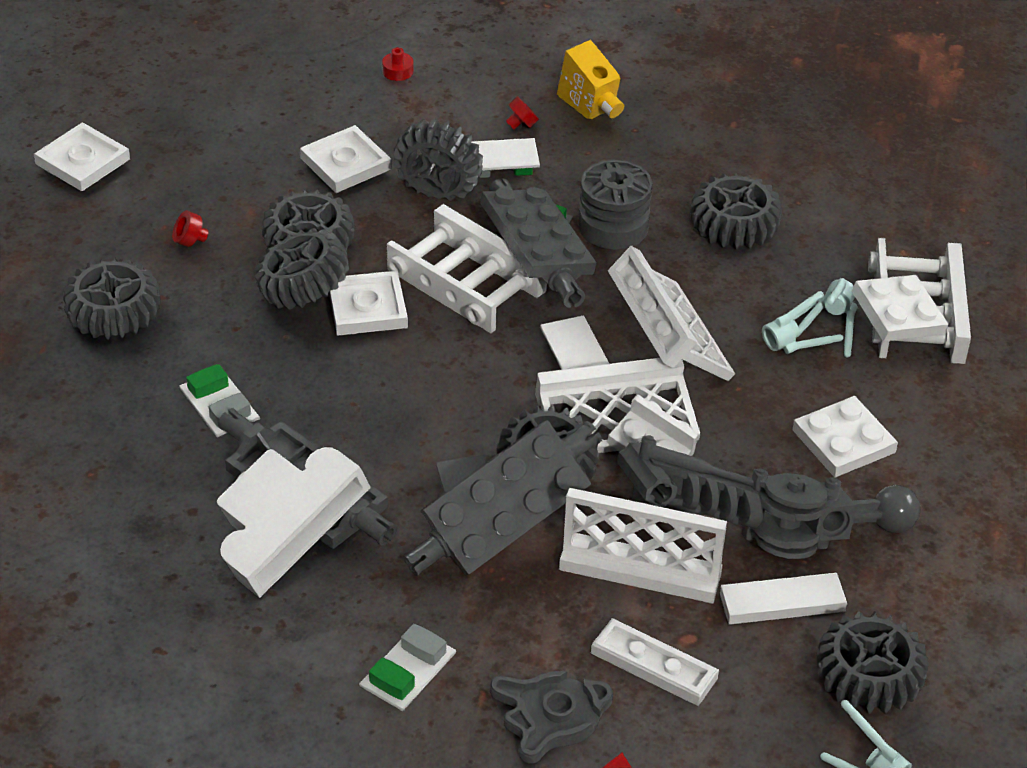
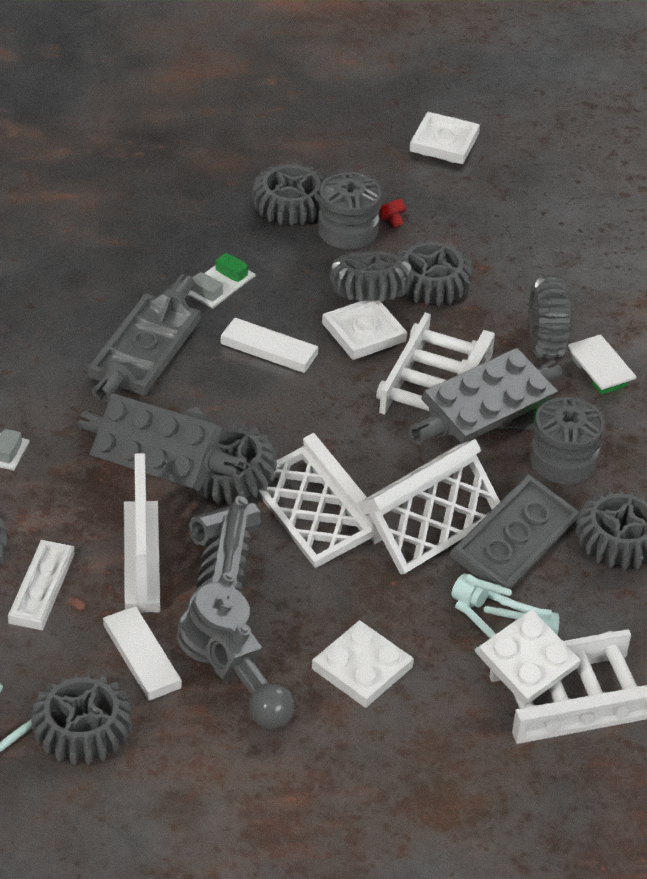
camera: 70 degrees right, 0 degrees up
white brick [217,447,371,598] -> none
white plate [300,125,392,193] -> none
white piece [540,315,609,370] -> none
white bracket [607,395,698,456] -> none
none -> white tile [221,318,318,373]
none -> dark grey wheel [318,172,381,249]
none -> dark grey tile [450,474,580,596]

